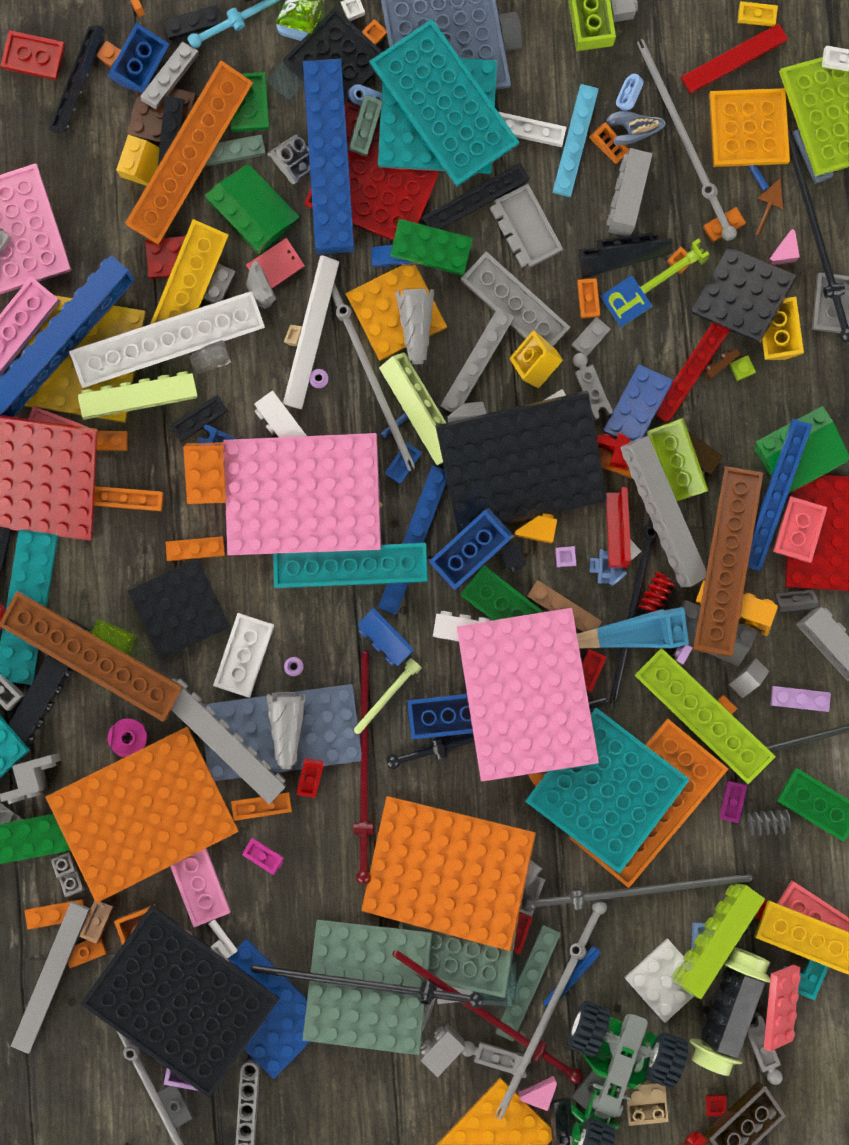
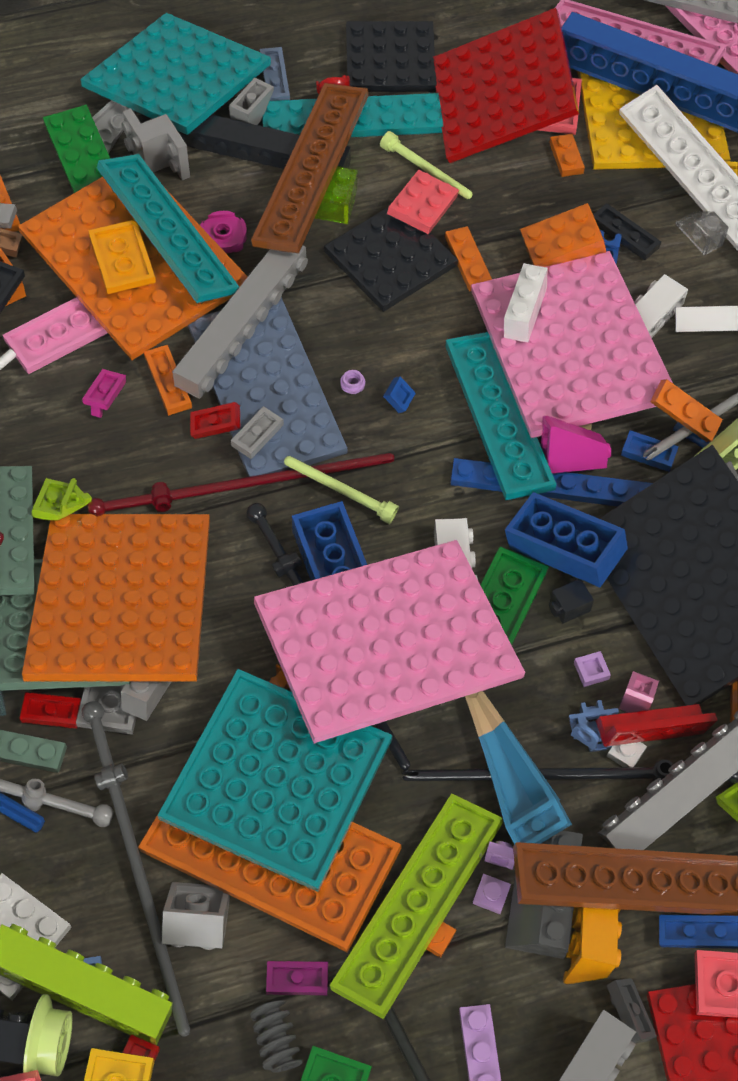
camera: 80 degrees right, 25 degrees down
light grey slope [51,852,85,897] -> none
yellowish green brick [78,371,197,420] -> none
orange plate [94,486,164,512] -> none
white tile [213,613,275,698] -> none
light grey cone [266,692,306,769] -> none
lavender plate [309,369,328,388] -> none
blue slope [357,608,414,666] -> none
light orange slope [514,514,557,544] -> none
medium nougat plate [527,580,602,632] -> none
red plate [582,649,606,692] -> none
red piece [638,572,675,613] -> none
light grey slope [728,658,769,698] -> none
none -> lime slope [32,478,92,520]
none -> light orange plate [88,220,156,294]
none -> teal plate [96,154,239,303]
none -> light grey slope [162,882,230,950]
none -> light grey plate [231,406,284,459]
none -> yellowish green piece [380,131,473,199]
none -> blue plate [383,376,416,413]
none -> coral plate [387,170,459,234]
none -> lavender plate [473,874,511,914]
none -> white brick [504,263,548,343]
none -> dark pink slope [541,416,611,473]
none -> bright pink slope [619,671,659,713]
none -> orange plate [650,379,723,442]

